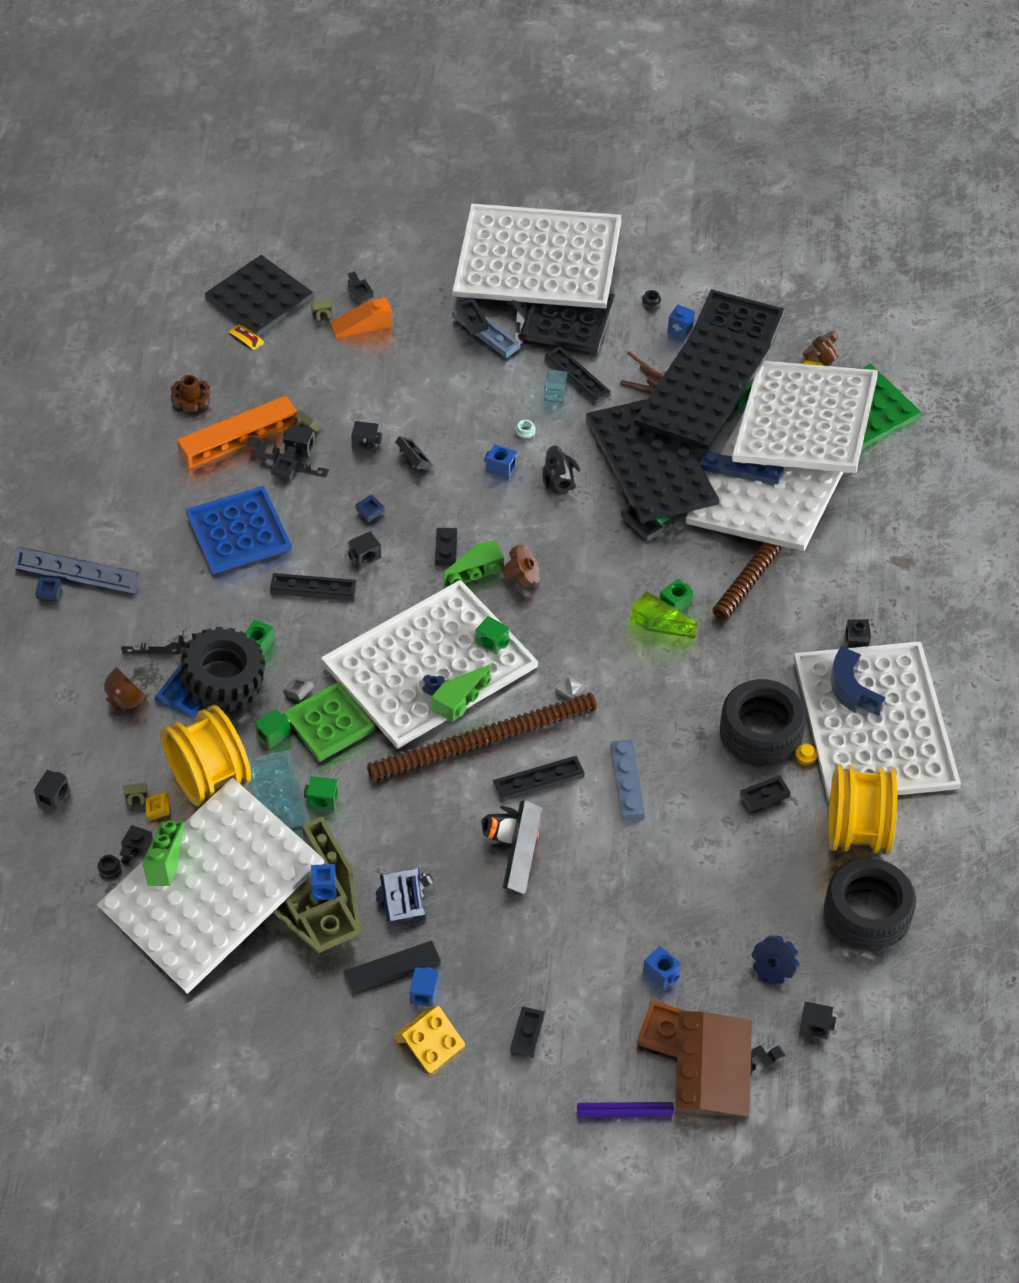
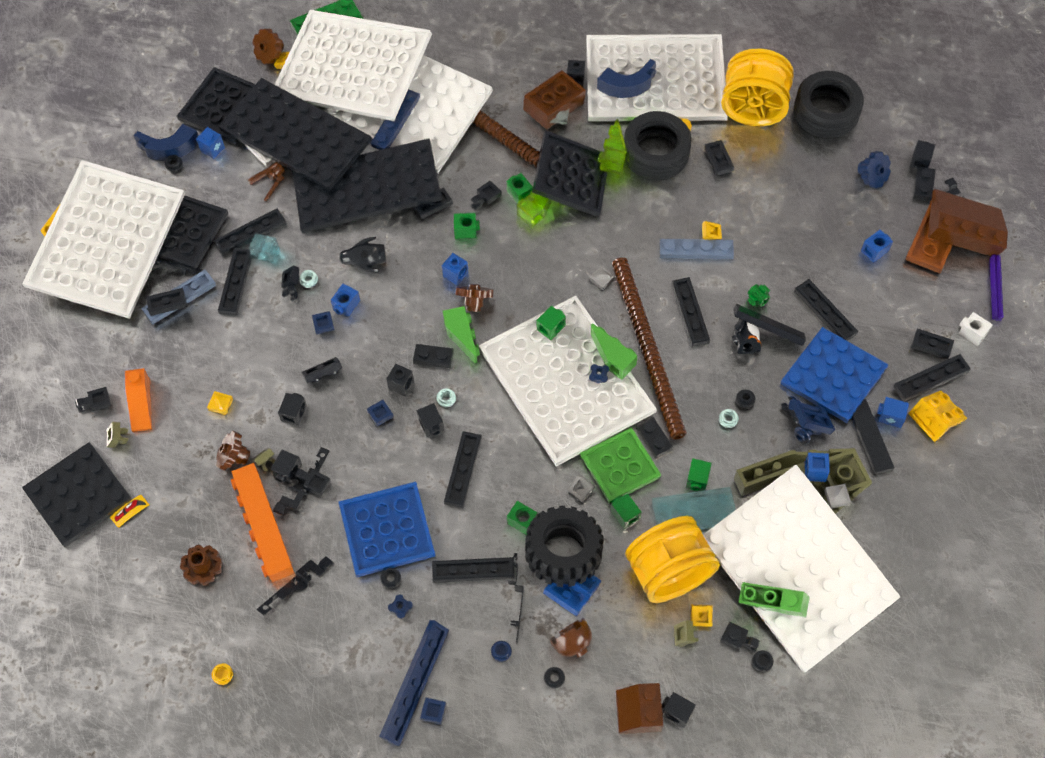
camera: 80 degrees left, 10 degrees up
none -> dark blue arch [133,124,199,161]
none -> yellow tile [207,391,233,415]
none -> yellow plate [212,663,233,685]
none -> reddish brown plant [216,430,250,471]
none -> black tile [218,248,253,315]
none -> black piece [256,556,334,616]
none -> black plate [281,265,300,301]
none -> dark blue plate [312,311,335,335]
none -> black plate [380,568,401,588]
none -> black brick [386,363,414,396]
none -> dark blue plate [388,594,413,619]
none -> black tile [432,557,514,583]
none -> light aqua plate [436,388,456,407]
none -> blue brick [442,253,469,286]
none -> green brick [454,213,480,239]
none -> black plate [471,181,502,210]
none -> dark blue plate [491,641,512,662]
none -> reddish brown piece [523,70,586,130]
none -> black plate [532,130,610,217]
none -> black plate [544,667,565,689]
none -> clear neon green slope [598,119,627,175]
none -> reddish brown slope [616,683,663,734]
none -> black plate [636,417,673,459]
none -> yellow tile [702,221,722,240]
none -> light aqua plate [719,409,739,428]
none -> black plate [736,389,756,408]
none -> green gear [747,284,771,307]
none -> blue plate [781,327,889,423]
none -> black tile [794,279,859,341]
none -> light grey tile [824,484,851,508]
none -> black plate [893,354,971,402]
none -> black plate [913,166,936,202]
none -> white brick [958,312,993,346]

